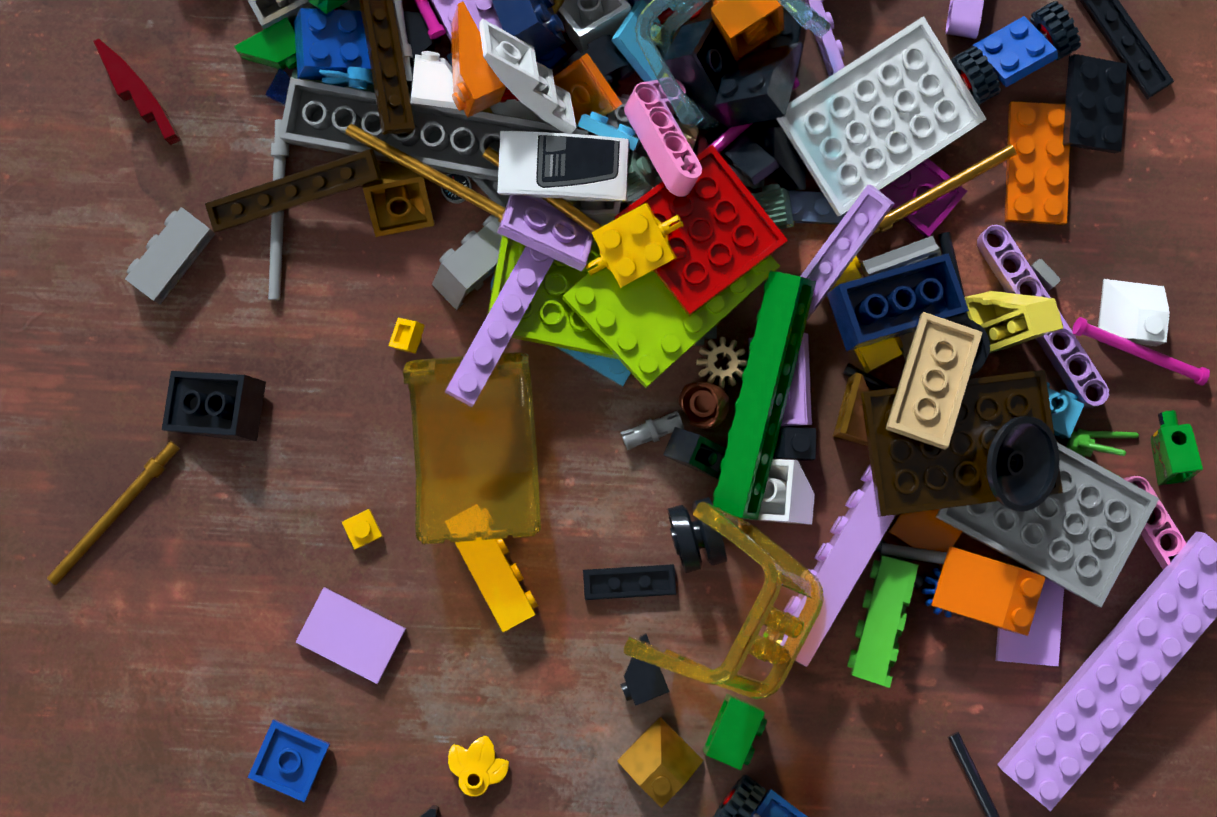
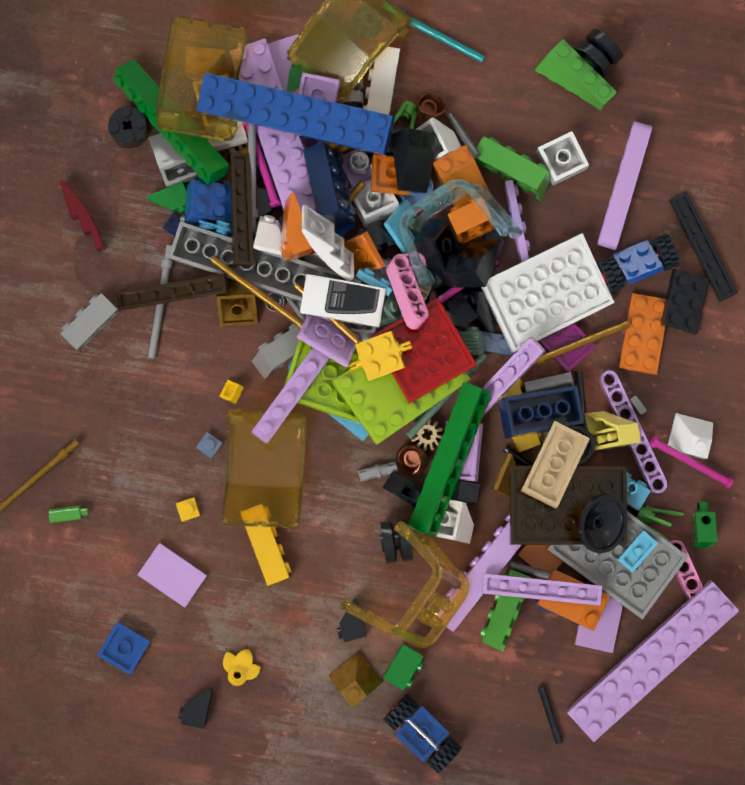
camera: 10 degrees right, 0 degrees up
black slope [162,371,266,441] -> none
black tile [583,564,676,600] -> none
none -> bright green cylinder [49,505,89,523]
none -> sand blue plate [196,432,223,459]
none -> sand green bar [406,354,487,439]
none -> lavender plate [482,574,602,606]
none -> medium azure plate [617,530,658,573]

